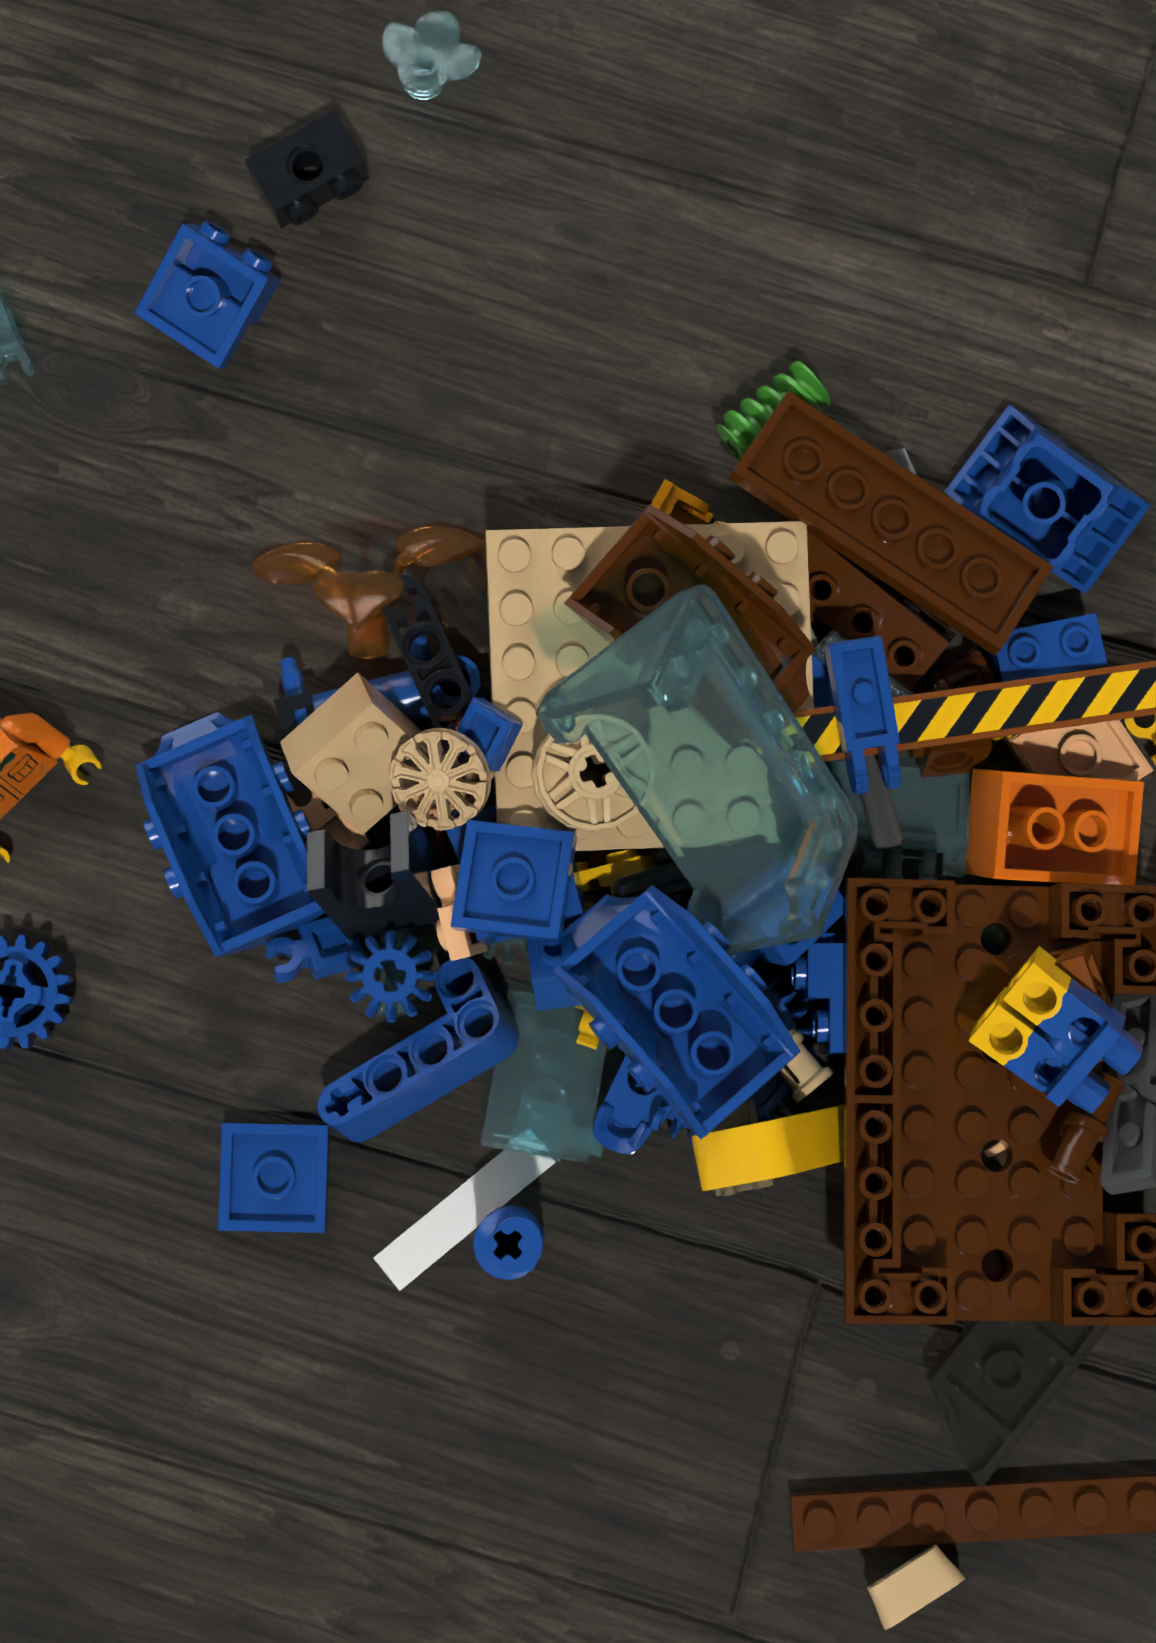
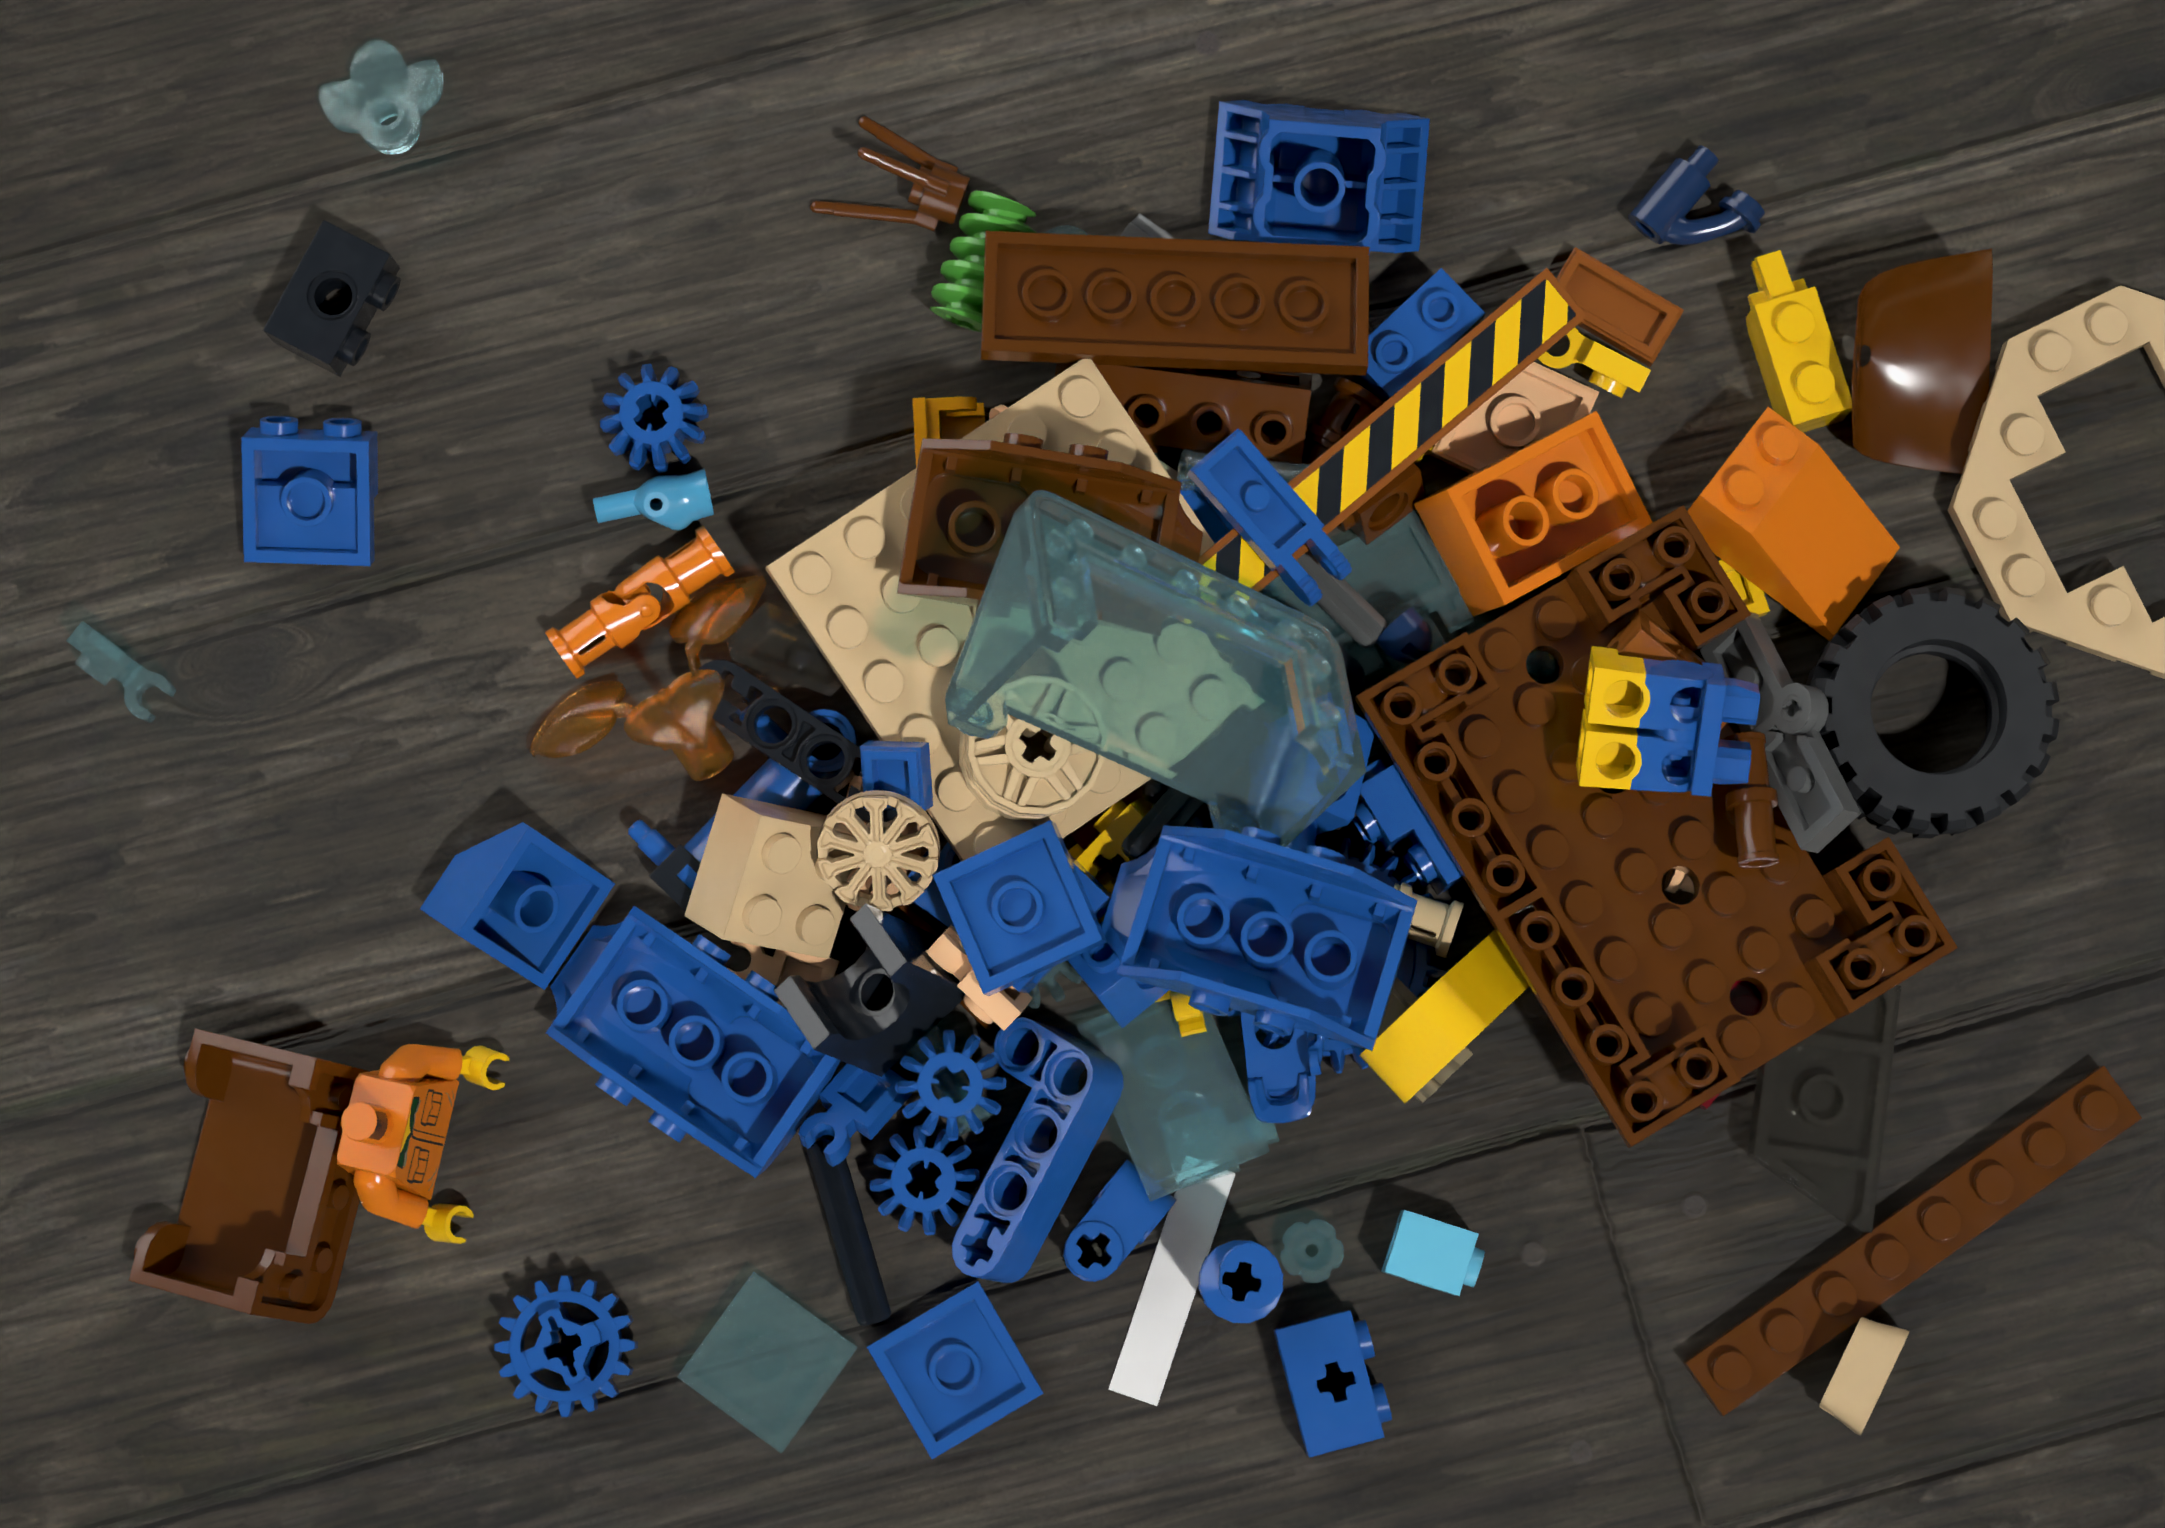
camera: 30 degrees left, 0 degrees up
none -> blue slope [420,822,615,990]
none -> orange piece [545,525,735,679]
none -> dark azure piece [593,468,714,531]
none -> blue gear [600,364,709,473]
none -> clear light blue tile [678,1272,859,1453]
none -> black axle [807,1137,891,1326]
none -> reddish brown plant [810,116,970,232]
none -> blue gear [870,1125,980,1236]
none -> blue piece [1063,1159,1177,1282]
none -> blue brick [1273,1310,1392,1458]
none -> clear light blue plate [1280,1219,1344,1283]
none -> dark blue hinge [1376,607,1433,664]
none -> medium azure brick [1381,1210,1485,1296]

